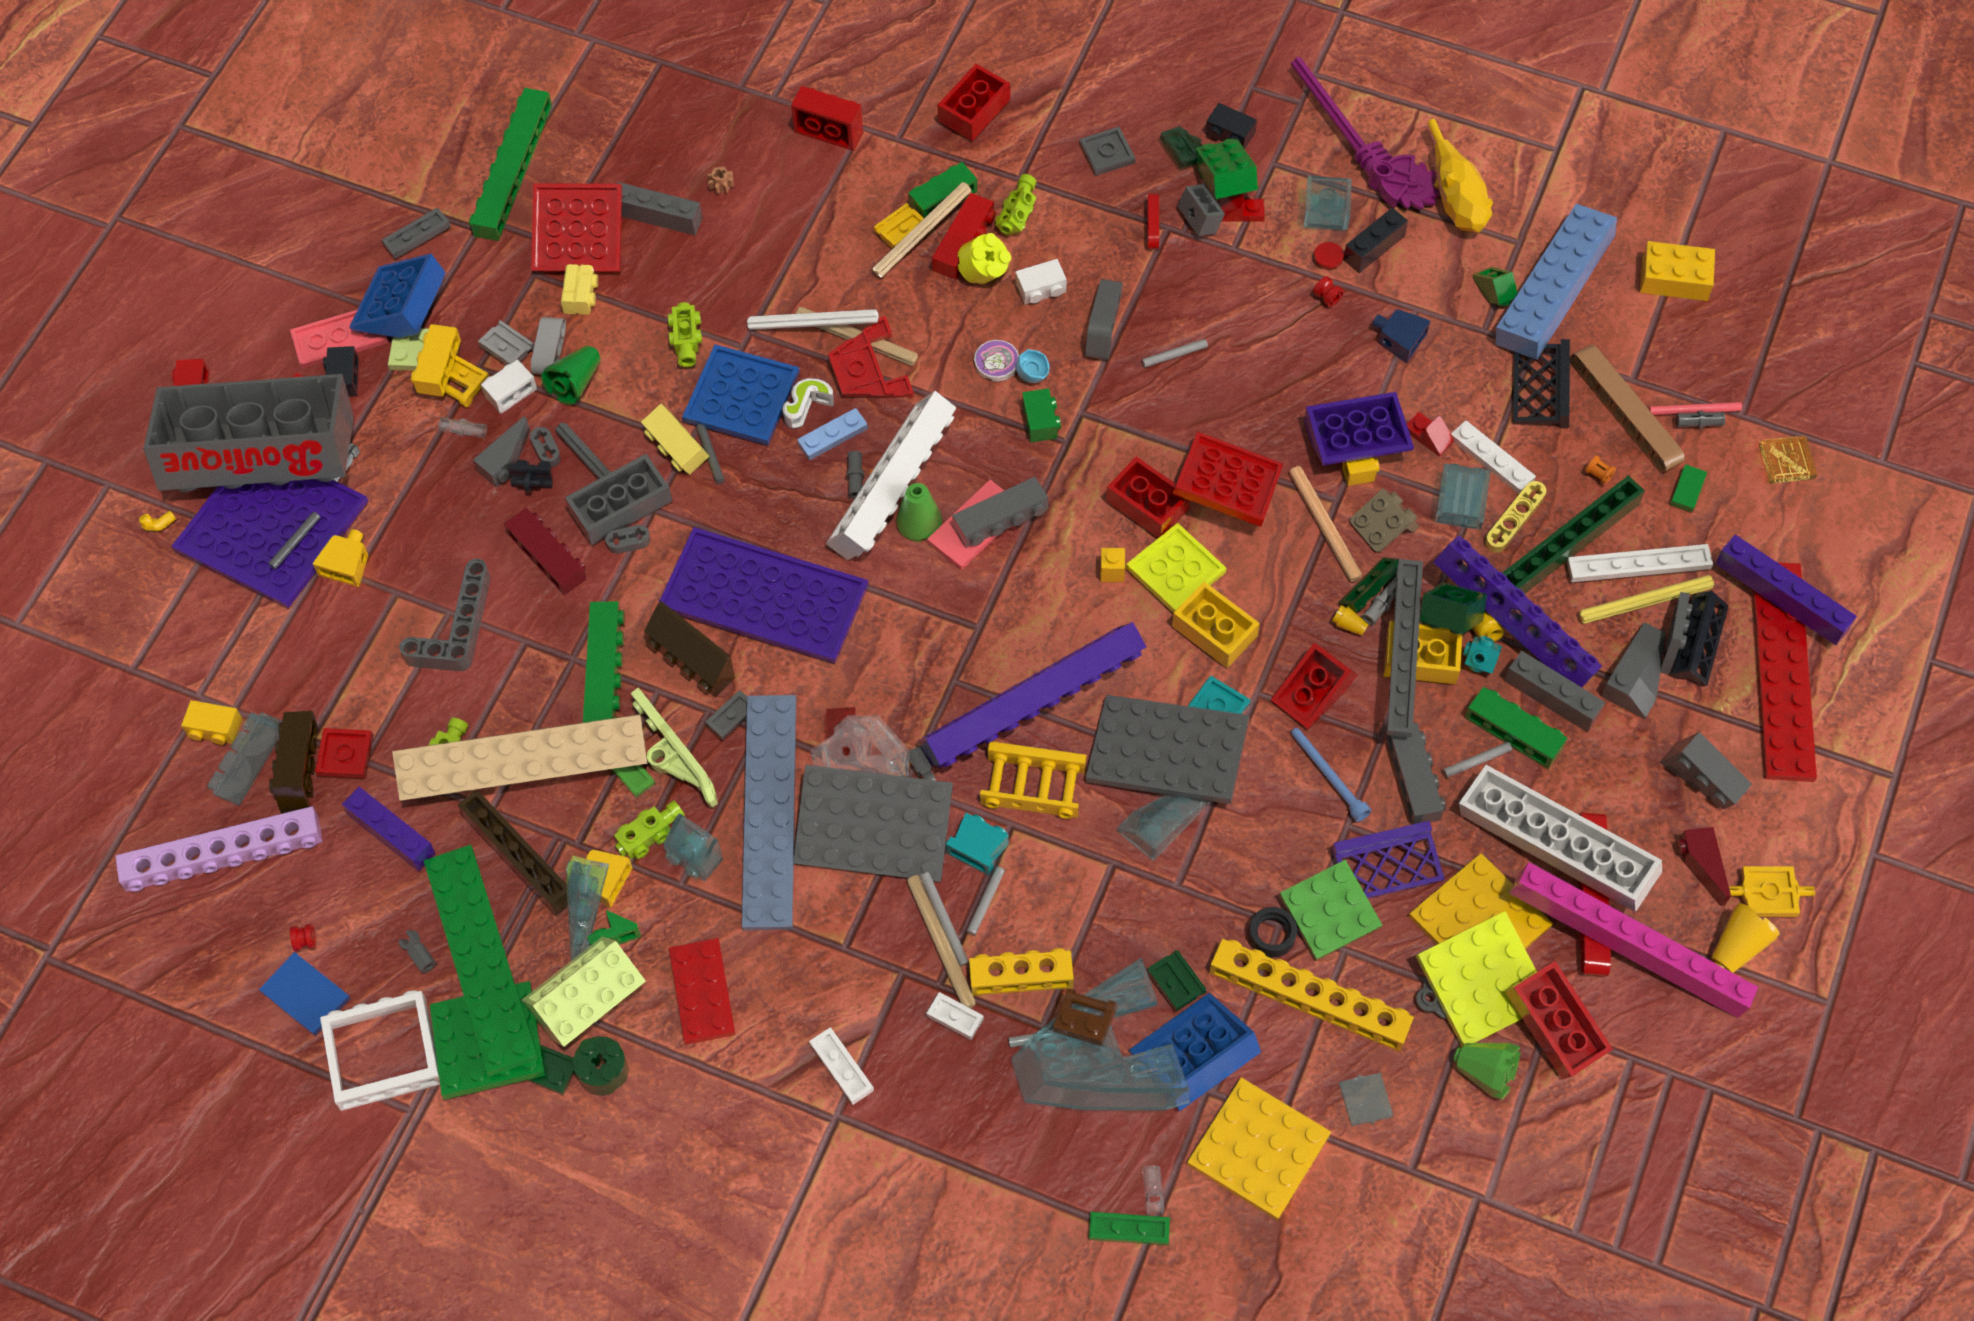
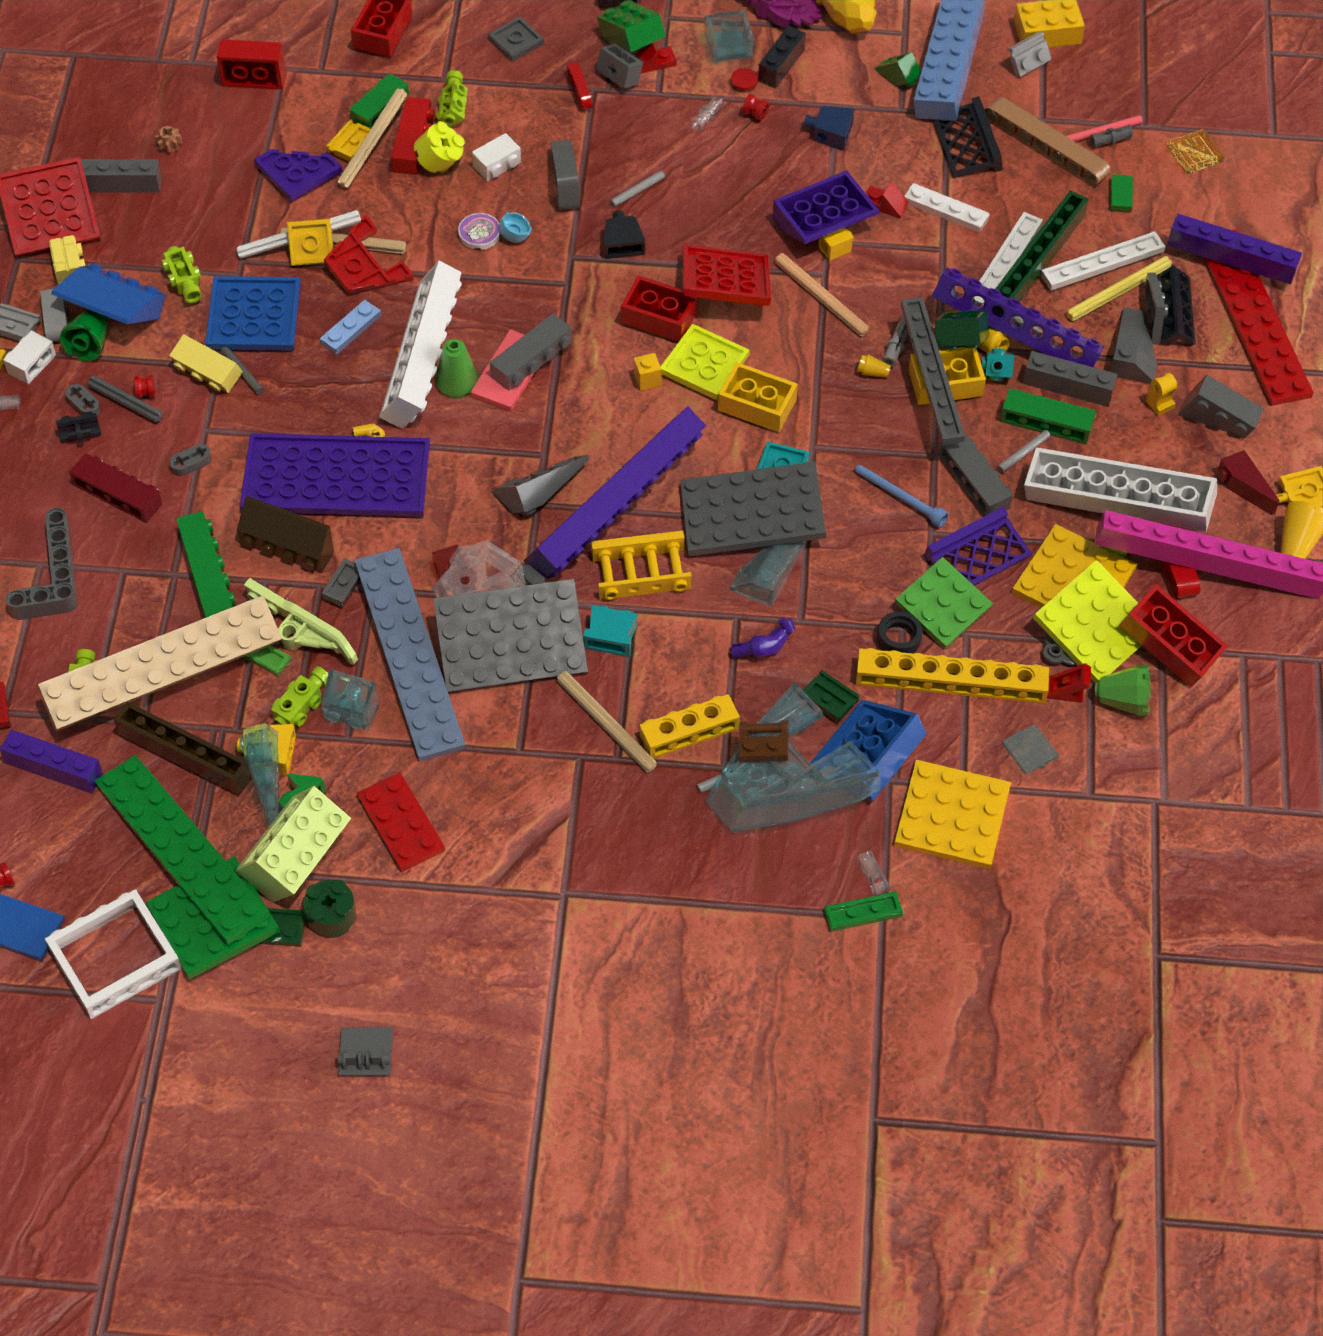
camera: 20 degrees left, 5 degrees down
dark grey bar [398,930,437,973] -> none
dark grey slope [473,416,530,487] -> none
dark grey brick [565,454,672,545] -> none
white animal [783,378,834,428] -> none
white plate [809,1027,874,1105] -> none
dark grey pin [846,451,864,499] -> none
light grey bar [920,872,969,967] -> none
white plate [926,992,984,1040] -> none
light grey bar [966,866,1005,936] -> none
green brick [1022,388,1061,443] -> none
clear green wing [1160,126,1203,168] -> none
red slope [1271,642,1358,729] -> none
dark green plate [1338,557,1399,612] -> none
dark tan bracket [1350,488,1420,552] -> none
clear light blue brick [1434,463,1491,530] -> none
light yellow beam [1485,481,1546,553] -> none
orange bush [1585,455,1616,485] -> none
none -> blue slope [51,263,165,324]
none -> red wheel [134,375,155,399]
none -> dark purple plate [254,149,343,201]
none -> yellow tile [287,219,333,266]
none -> dark grey hinge [338,1027,393,1076]
none -> yellow arm [353,424,385,437]
none -> dark grey wedge [492,455,589,516]
none -> black torso [604,210,645,259]
none -> clear pin [690,95,724,131]
none -> dark purple arm [731,617,795,658]
none -> white plate [975,212,1043,303]
none -> light grey plate [1008,31,1051,77]
none -> red slope [1047,663,1091,703]
none -> yellow leg [1146,372,1177,416]

